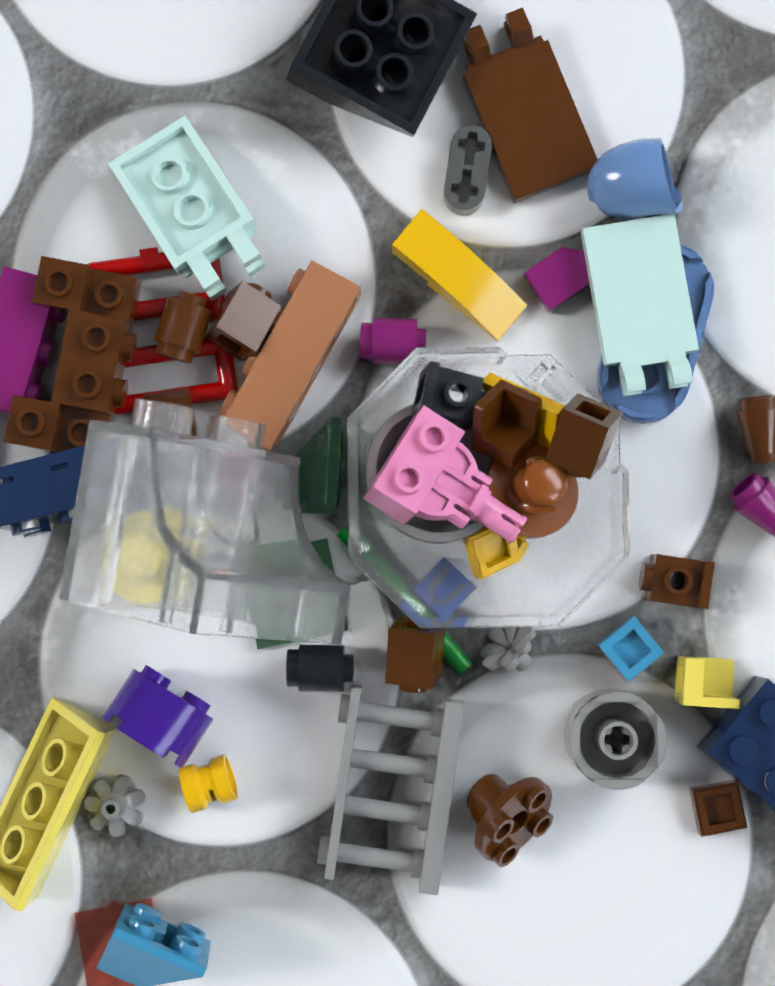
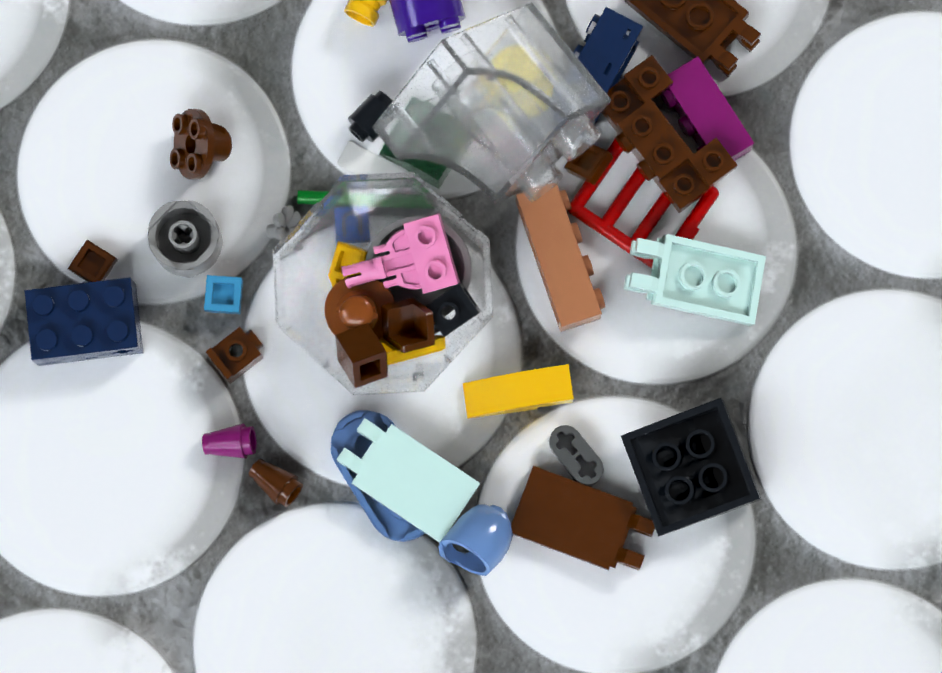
camera: 130 degrees right, 5 degrees down
reddish brown brick [154,291,213,364] -> none
brick [205,280,281,361] -> none
clear green slope [273,417,344,519] -> none
light grey fence [317,685,465,895] -> none
magenta brick [360,318,426,366] -> none
reddish brown brick [385,617,446,693] -> none
magenta tile [523,247,590,313] -> none
light yellow panel [674,655,740,709] -> none

